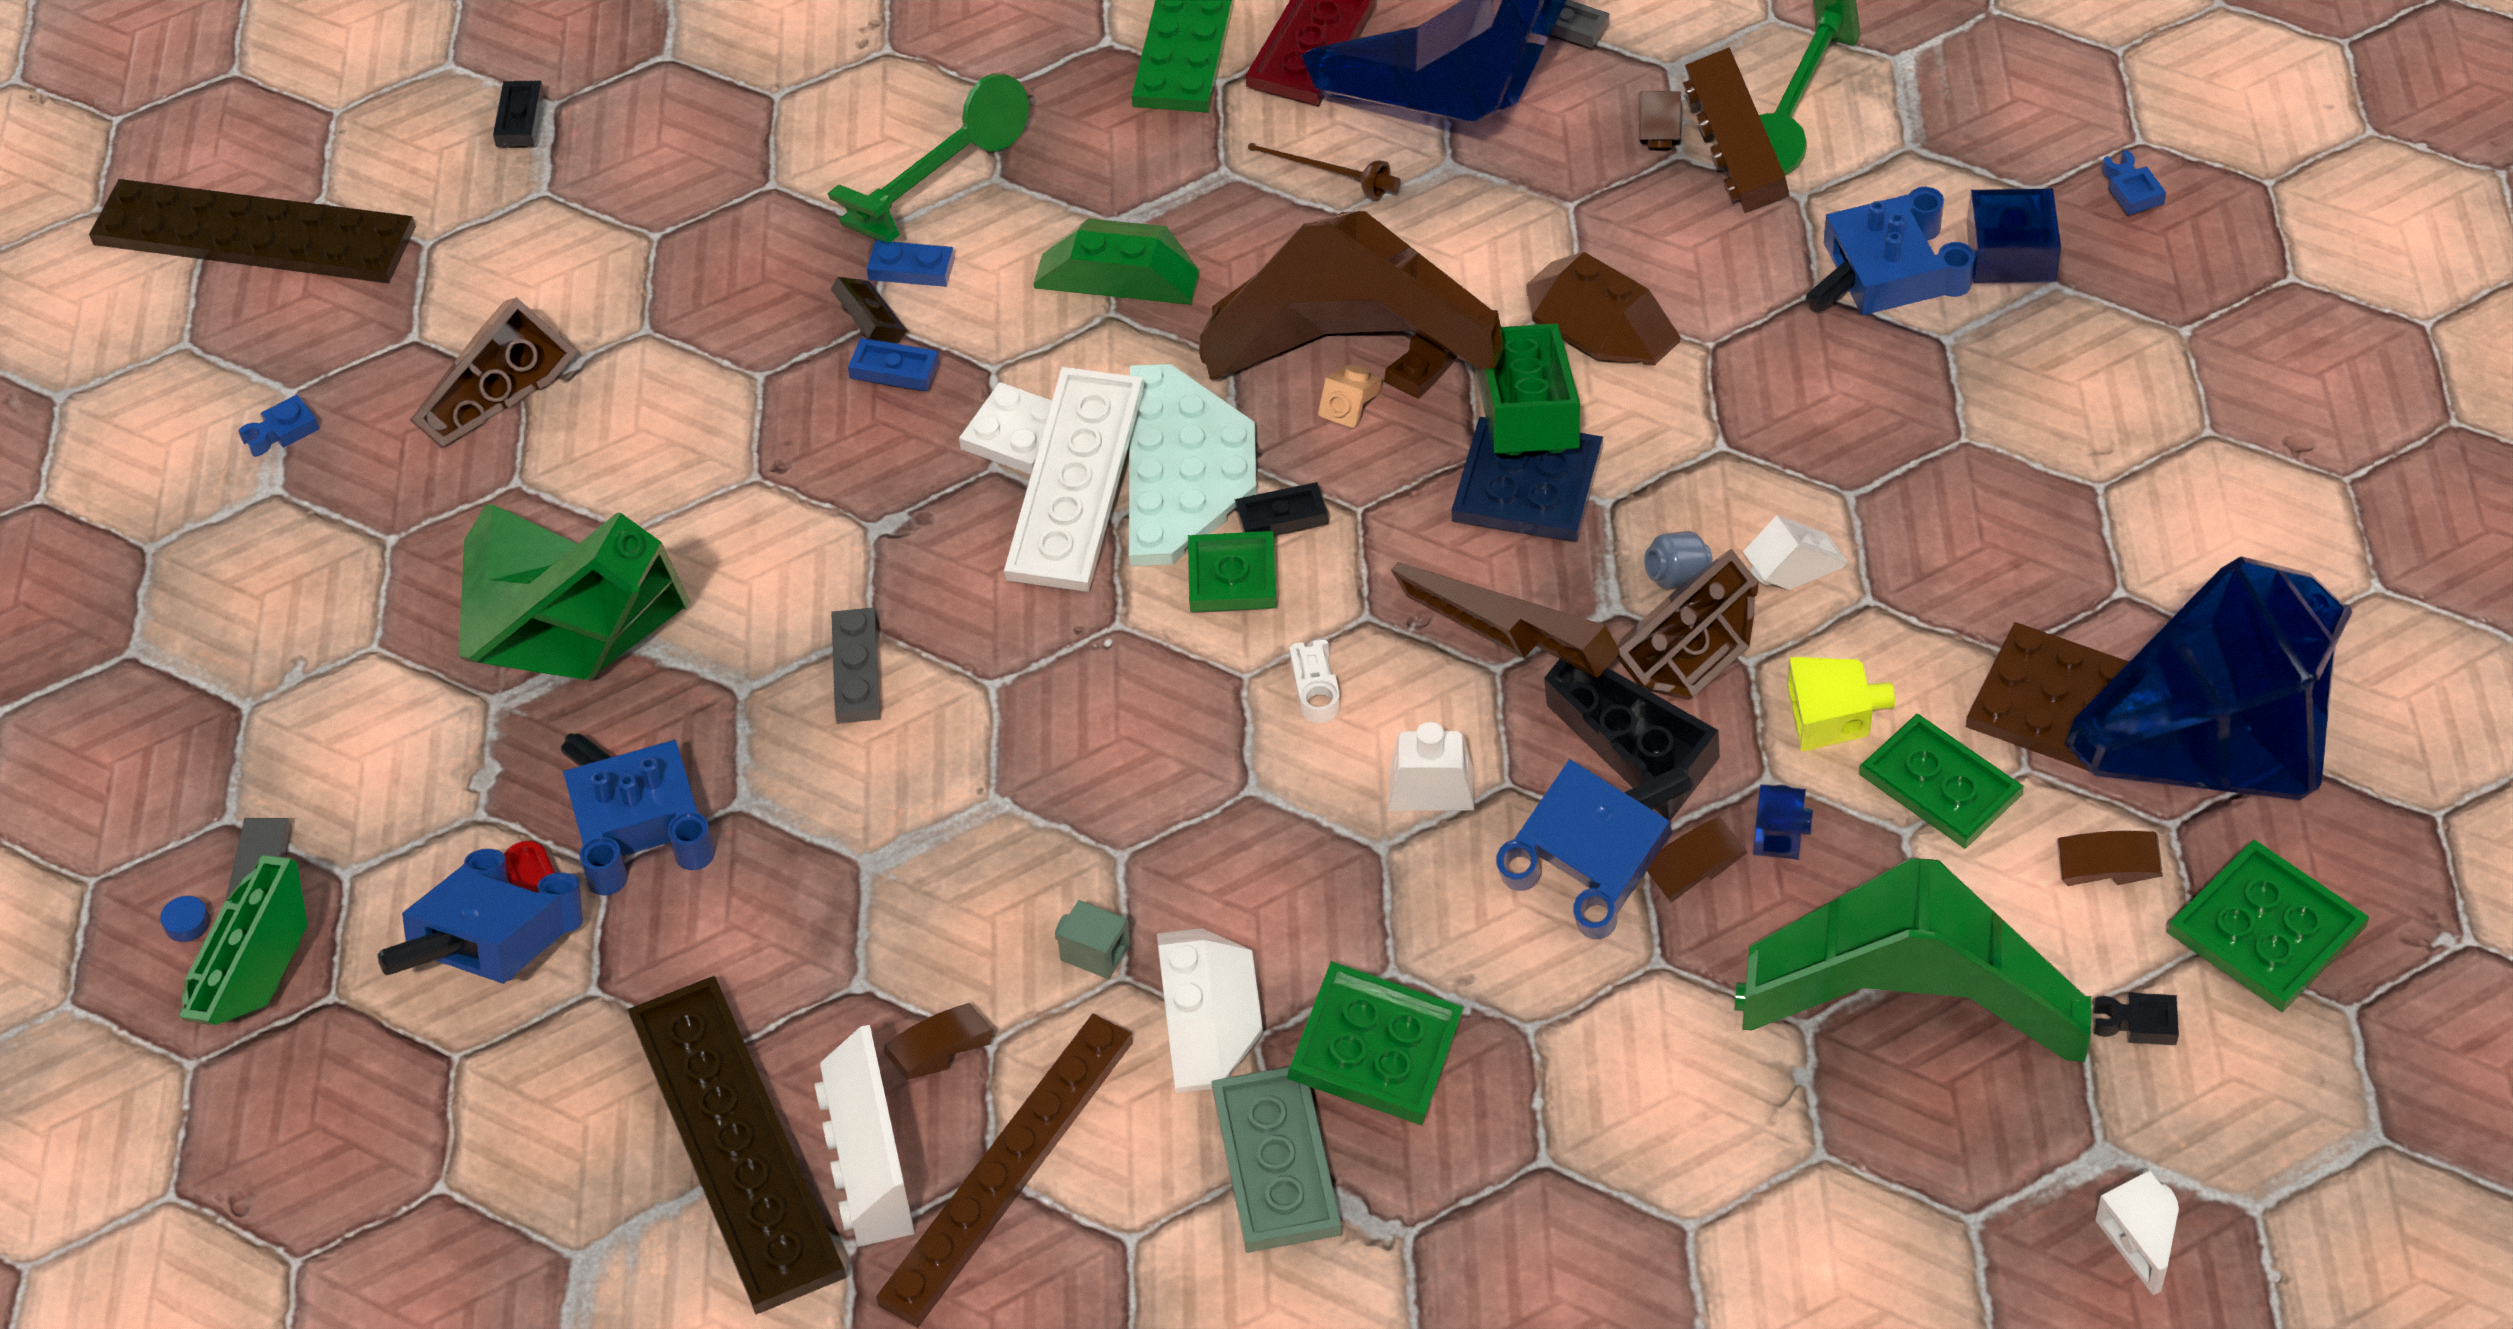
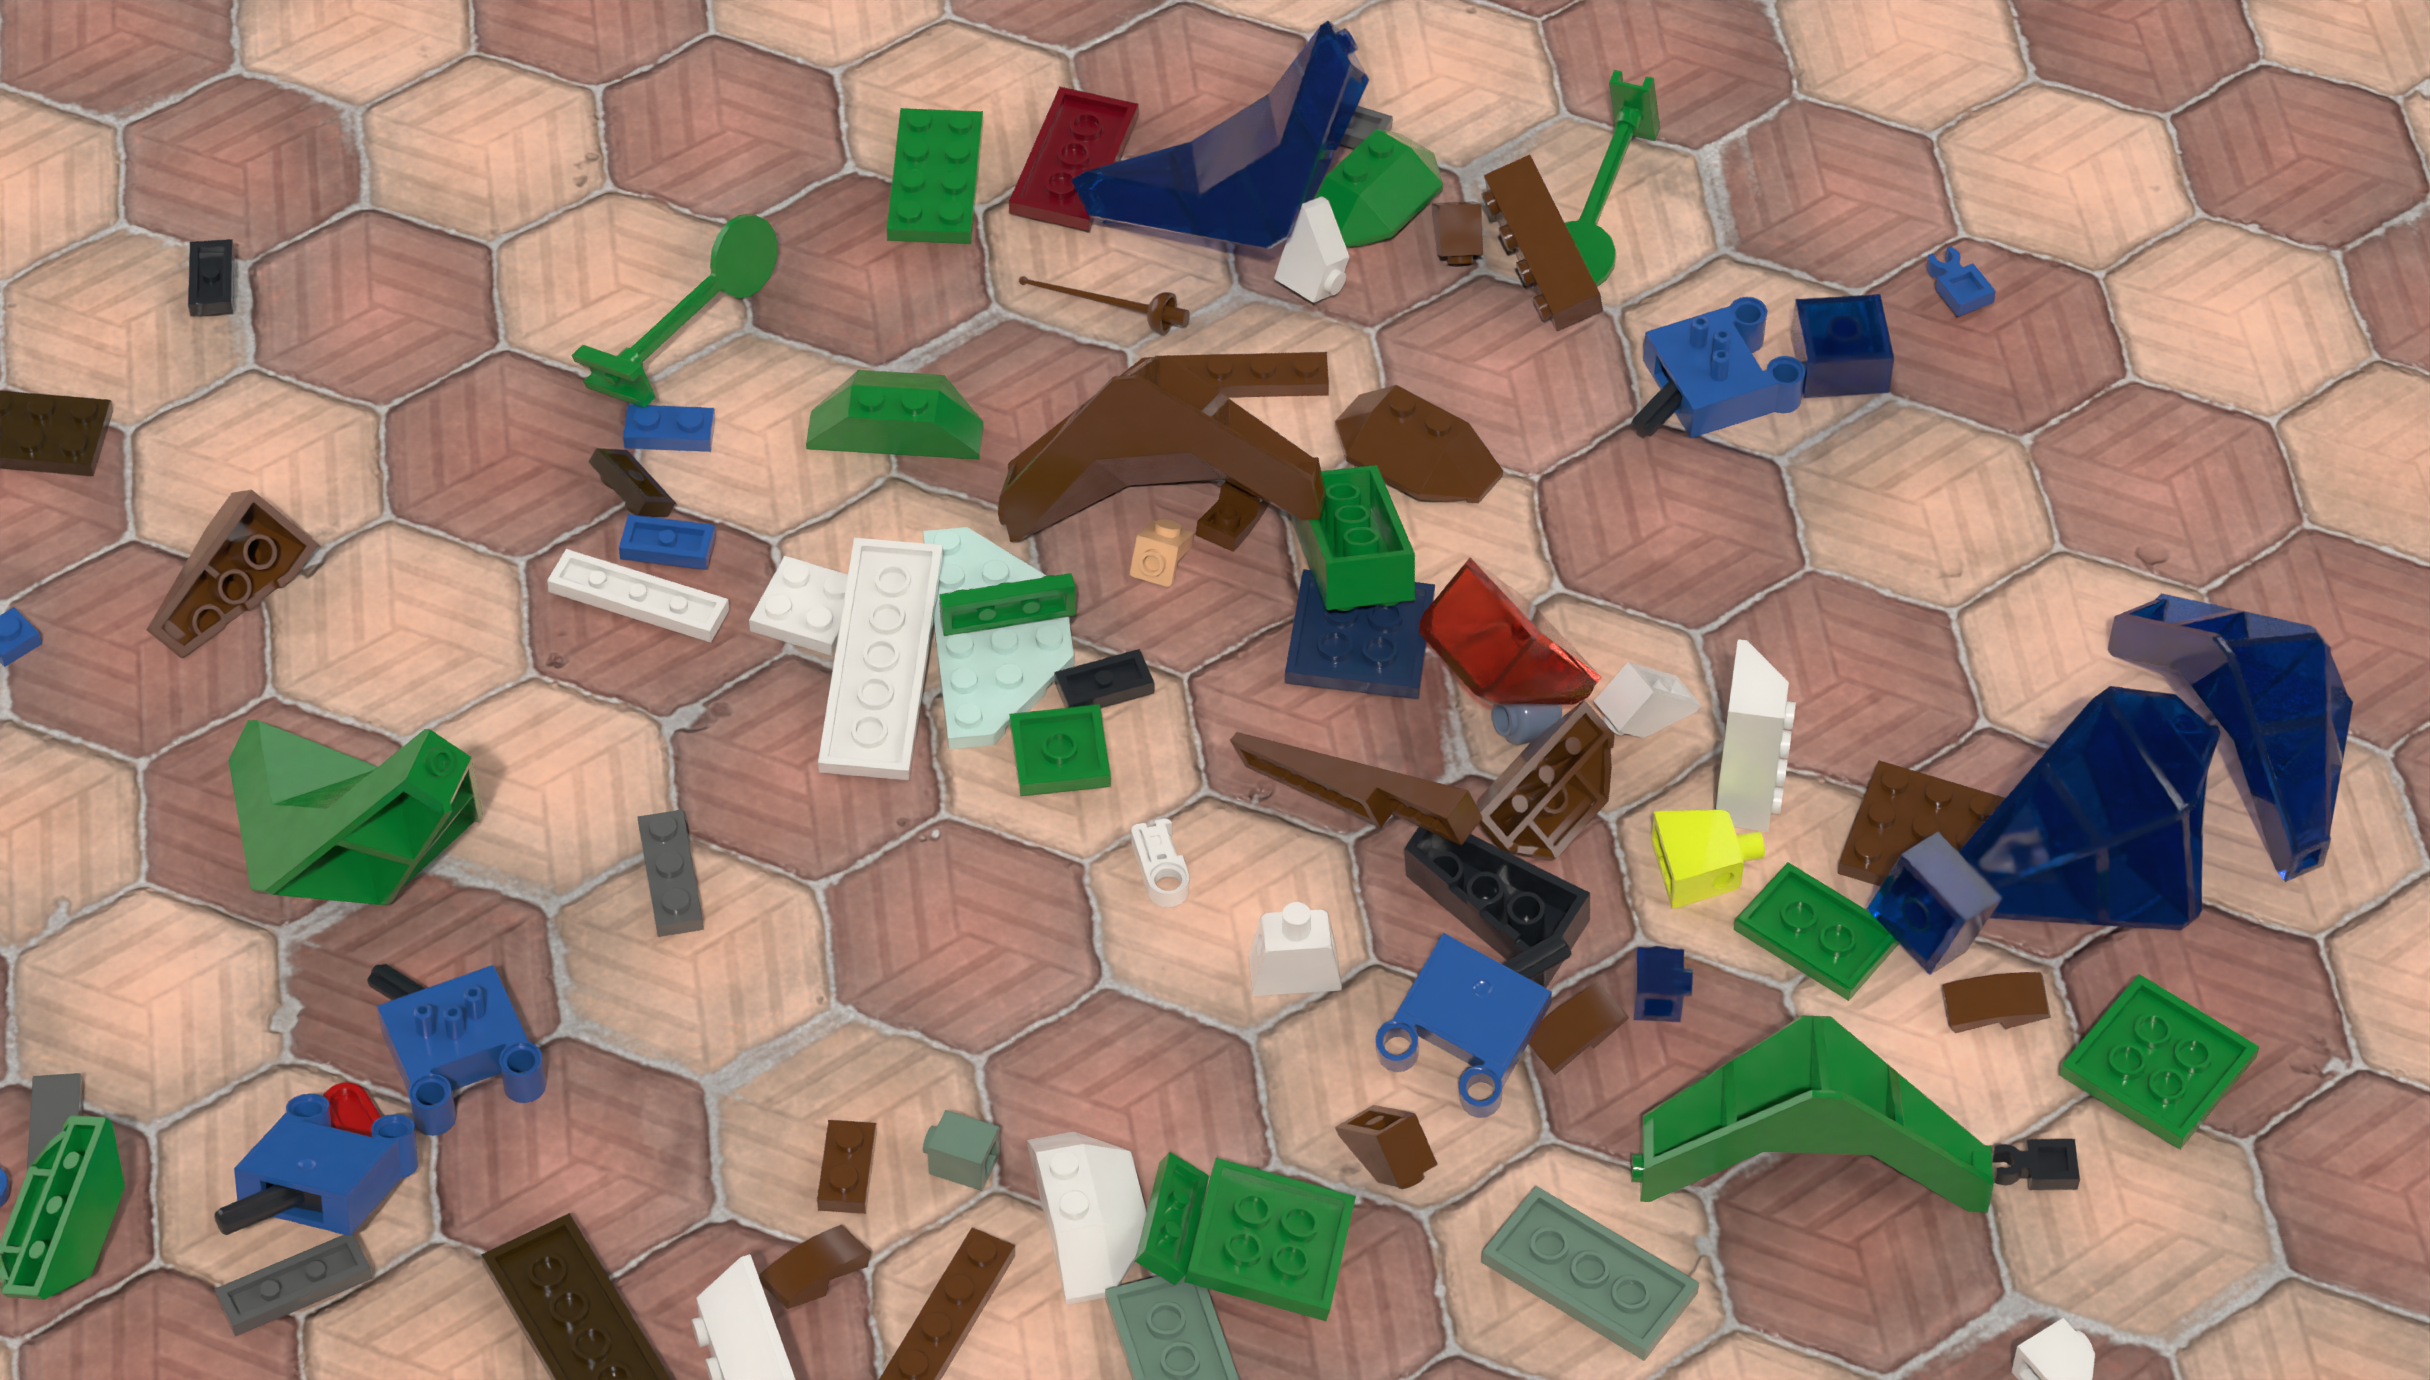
camera: 10 degrees left, 0 degrees up
none -> dark grey plate [215,1234,373,1336]
none -> white plate [547,549,729,643]
none -> reddish brown plate [817,1120,877,1214]
none -> green plate [939,573,1076,636]
none -> green plate [1135,1152,1209,1285]
none -> reddish brown plate [1155,352,1329,398]
none -> white slope [1274,196,1349,303]
none -> green wedge [1315,128,1443,247]
none -> reddish brown slope [1335,1105,1438,1189]
none -> clear red windscreen [1419,557,1602,705]
none -> sand green plate [1481,1186,1699,1361]
none -> white slope [1716,639,1796,832]
none -> clear blue brick [1867,832,2002,975]
none -> clear blue panel [2107,593,2353,882]

